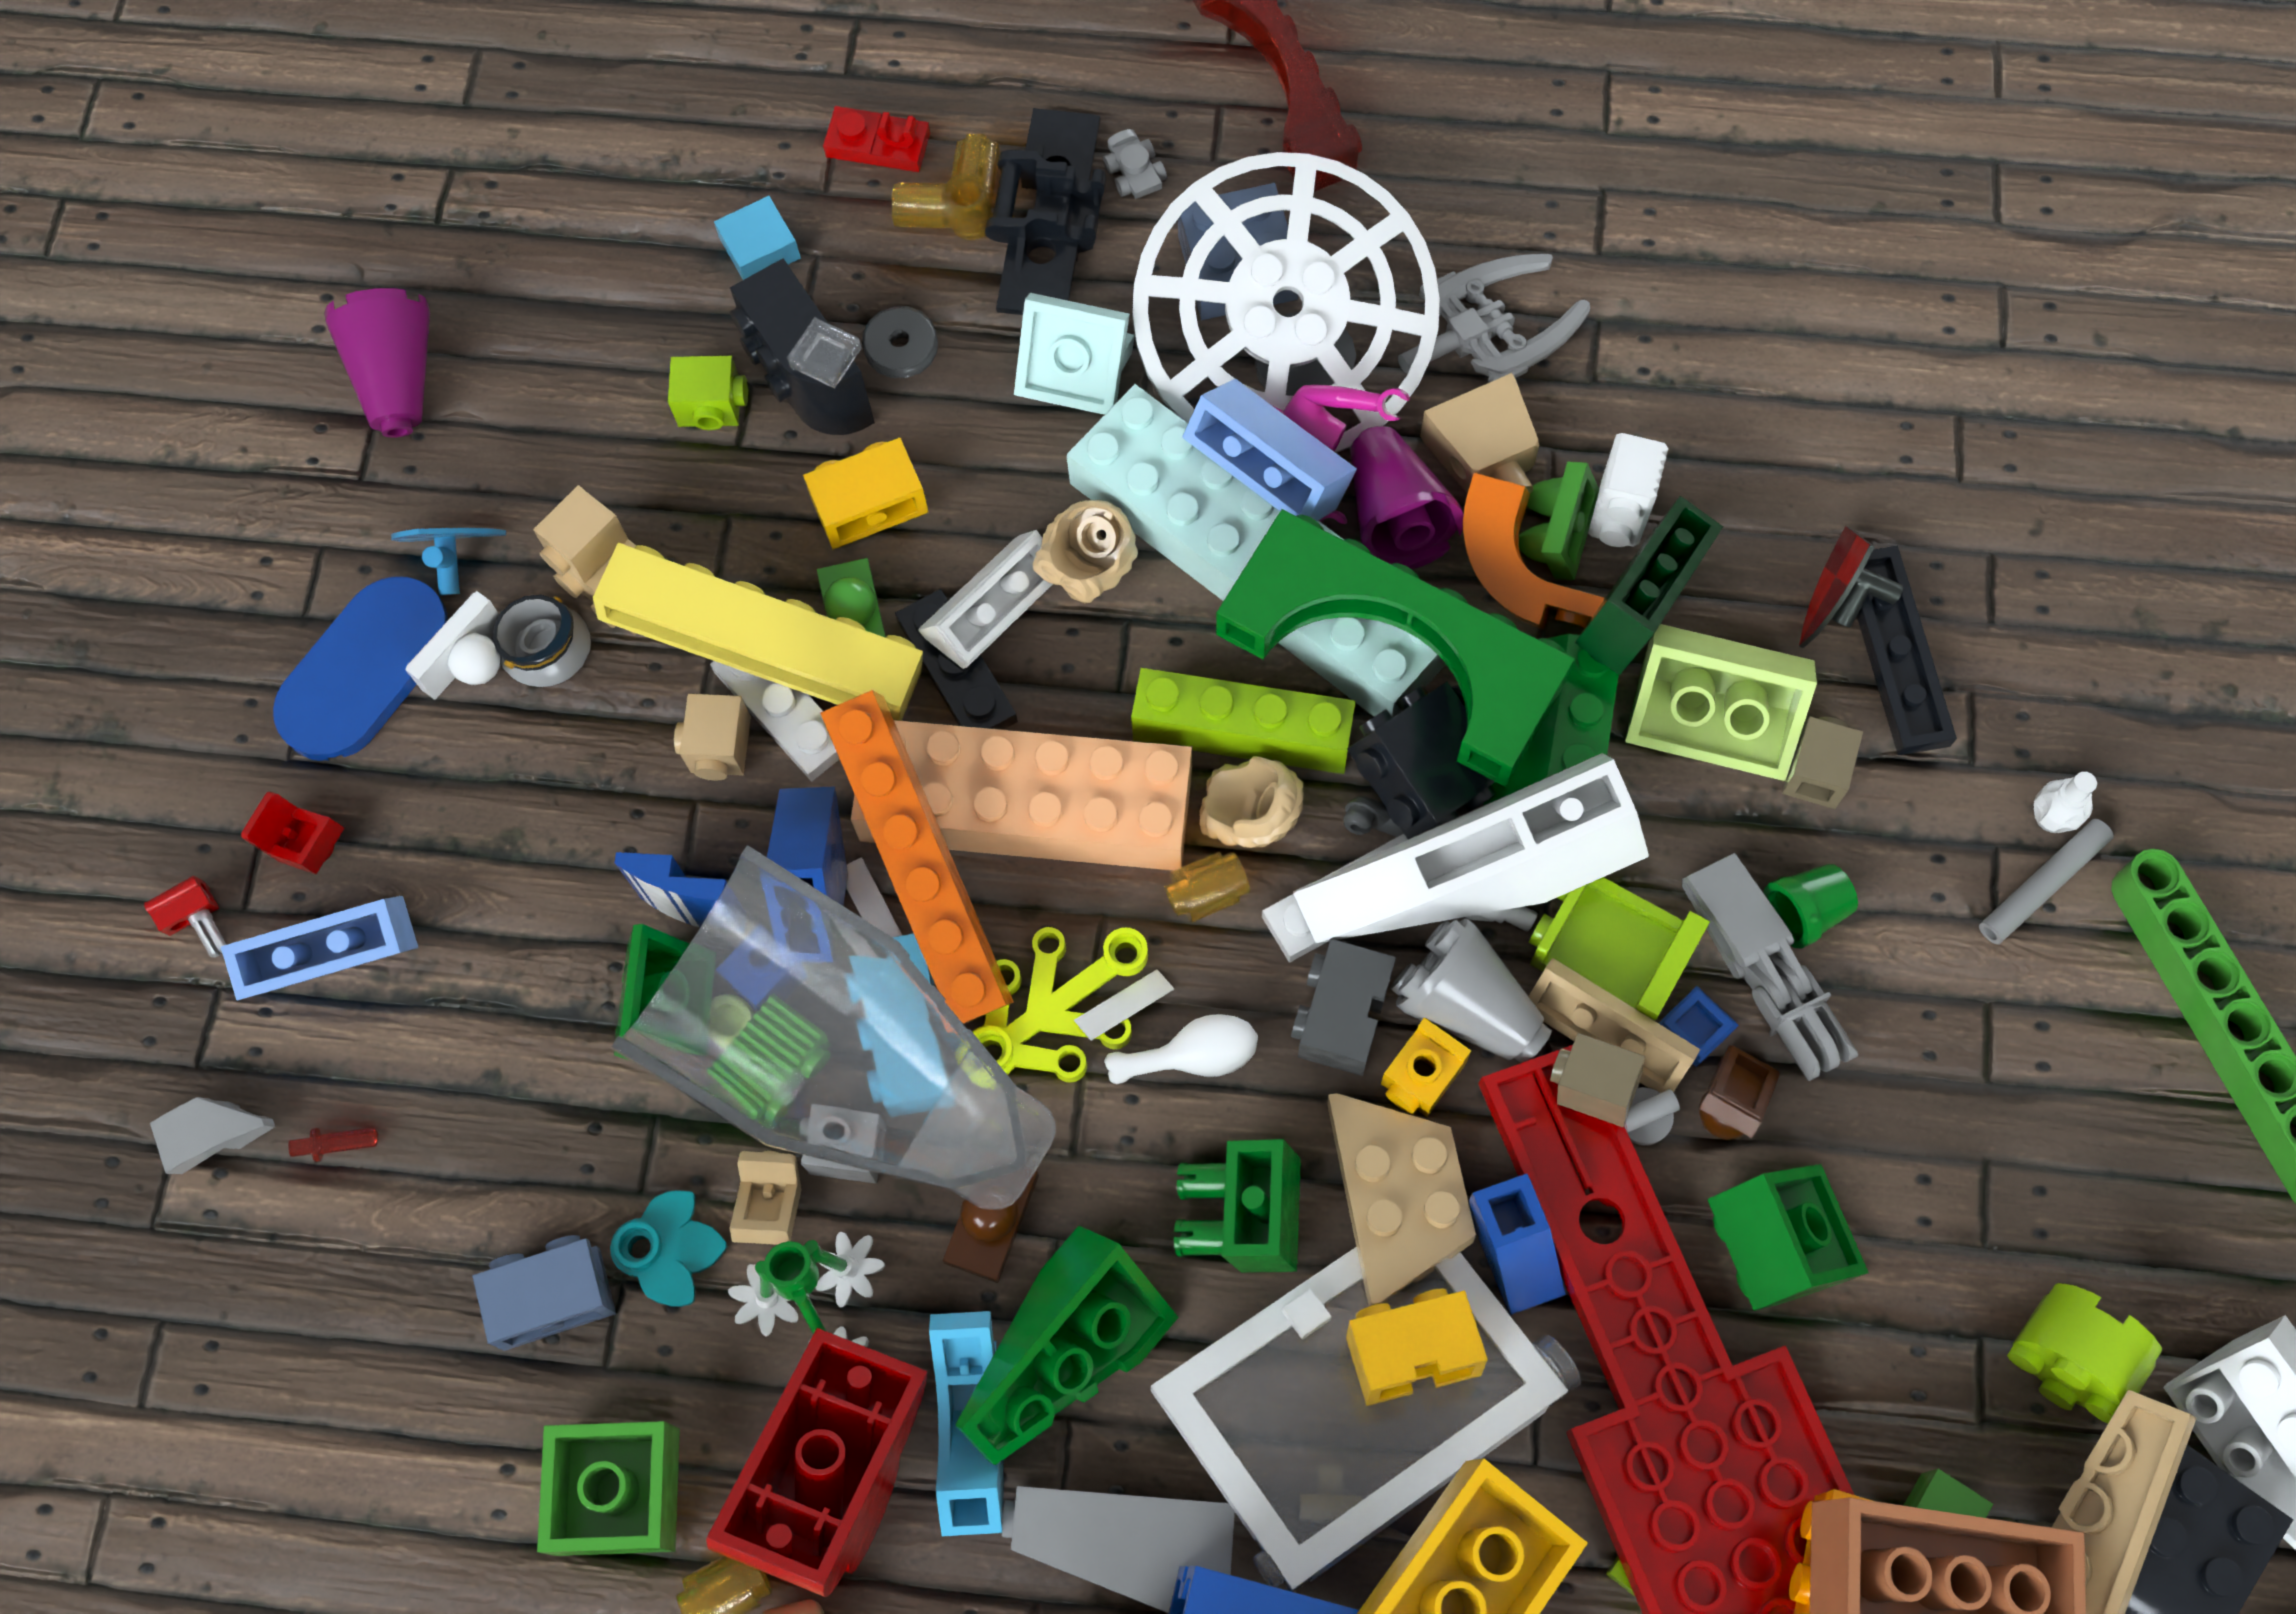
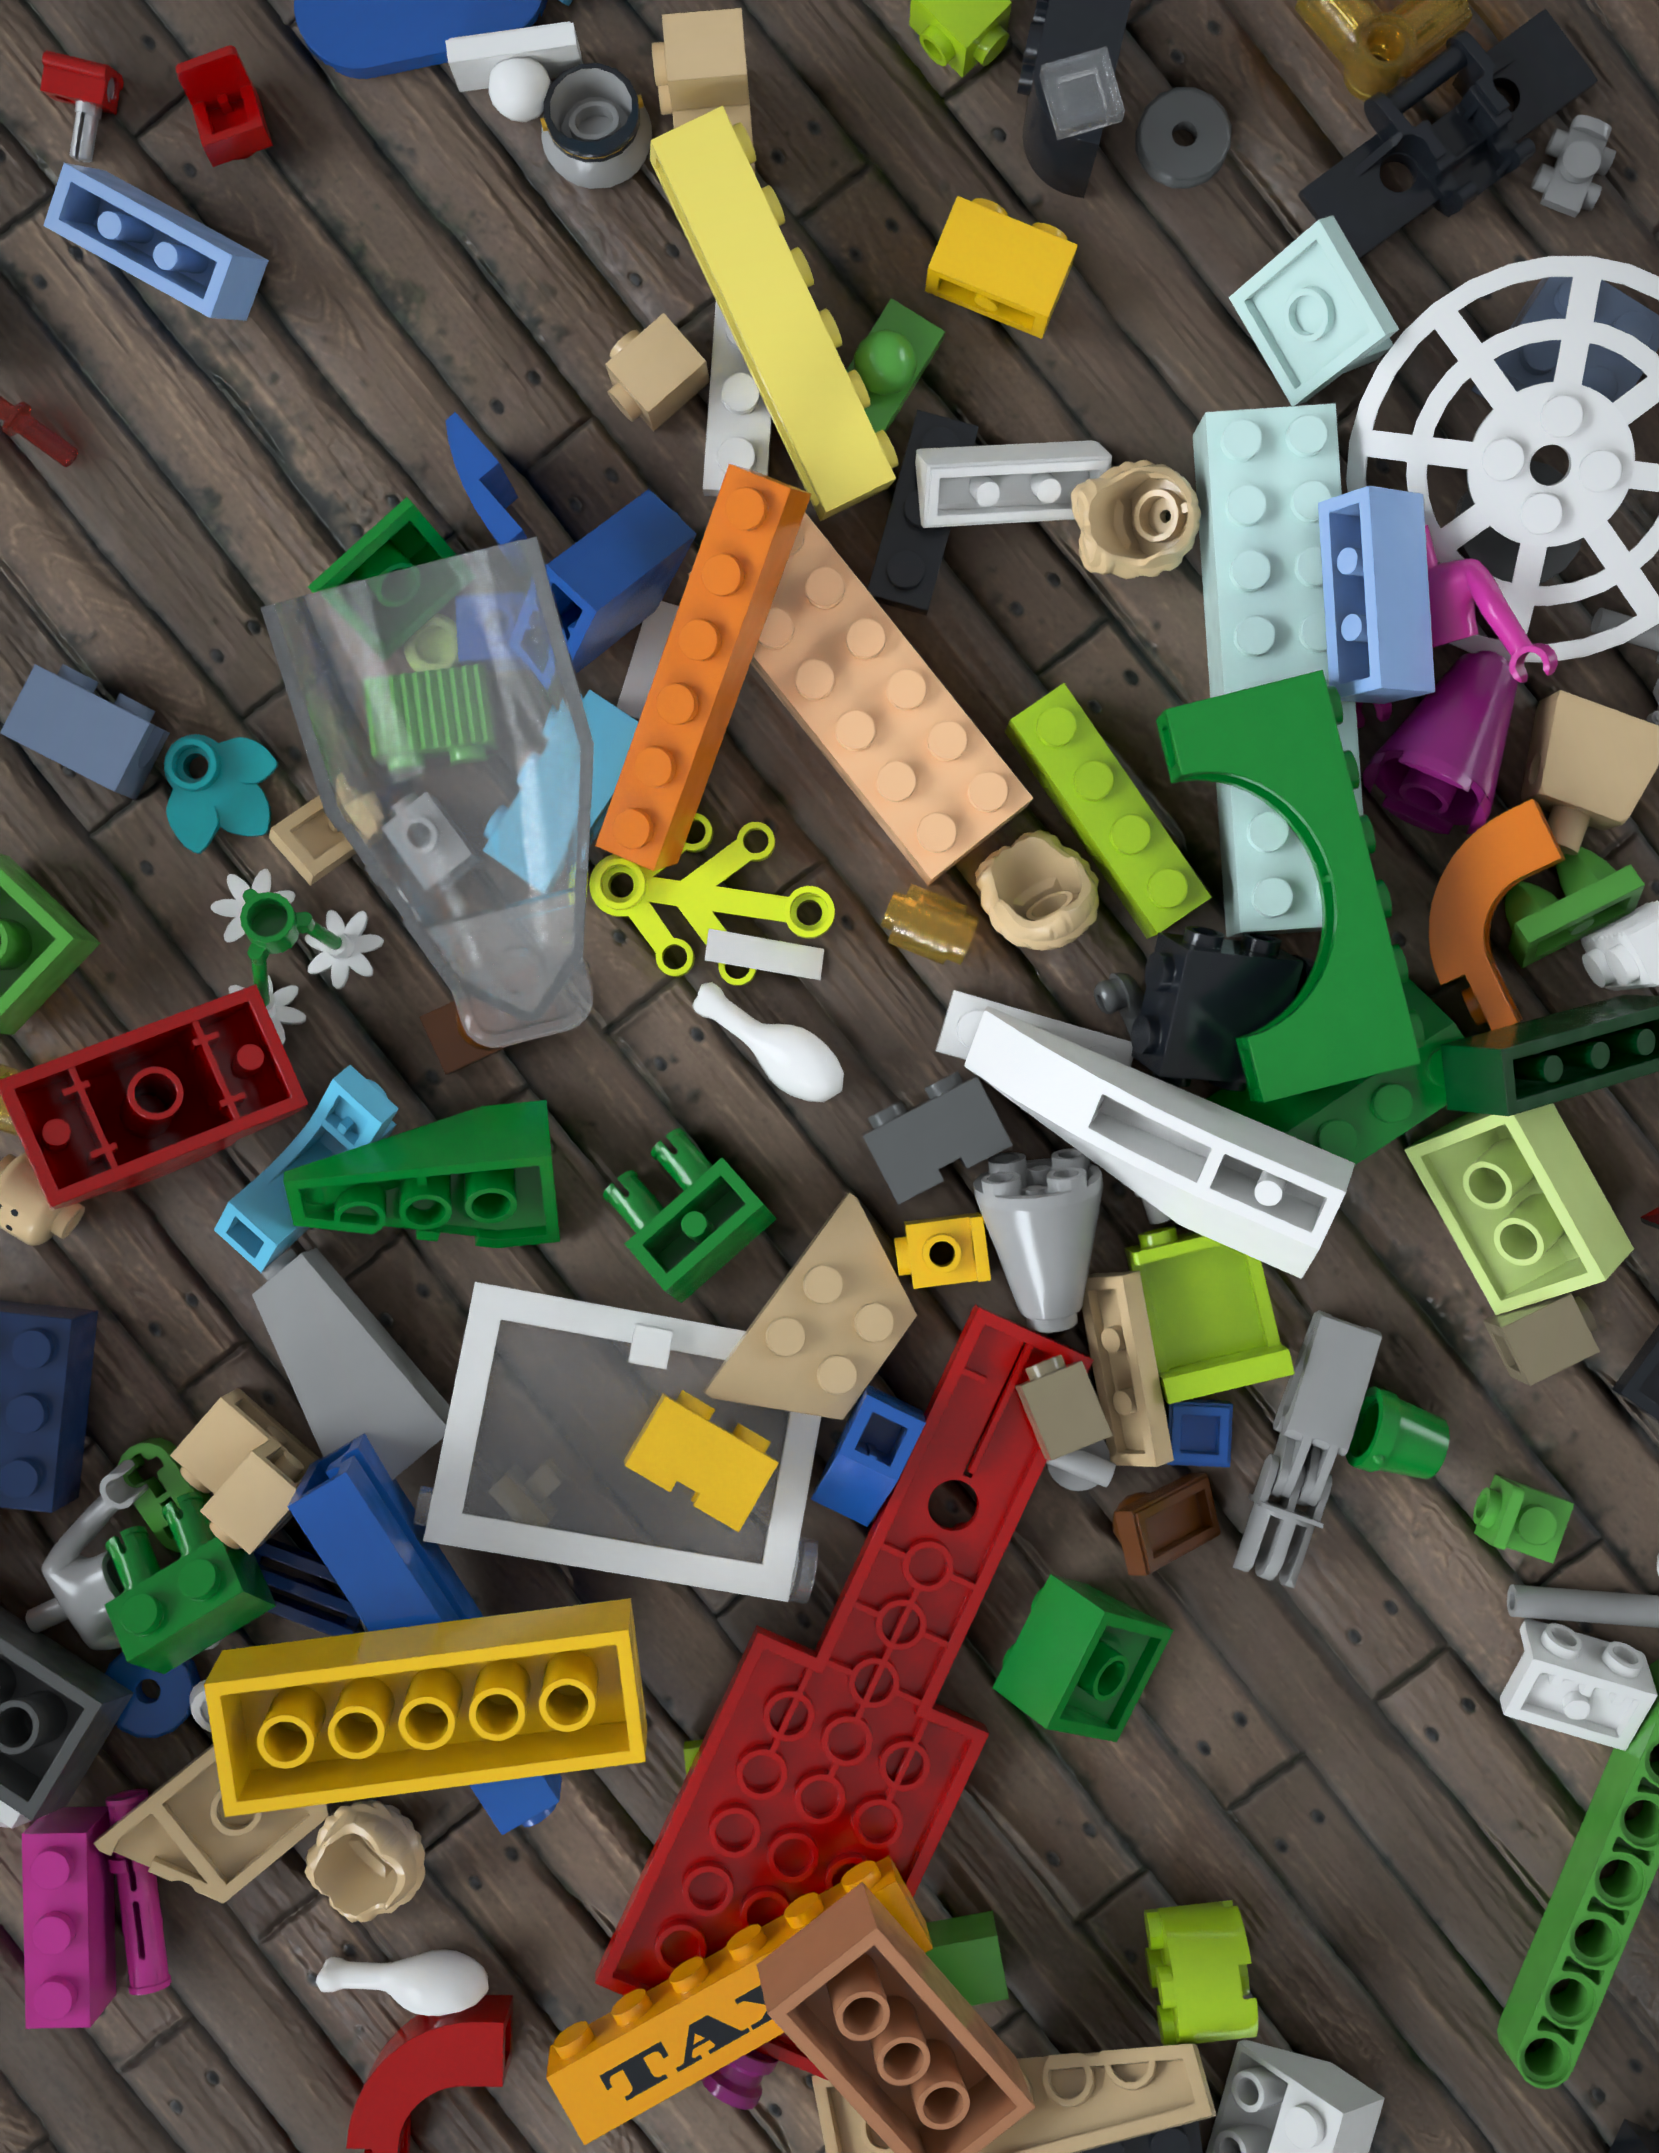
camera: 35 degrees right, 20 degrees up
none -> bright green bracket [1473,1474,1574,1564]
none -> white bracket [1500,1618,1658,1751]

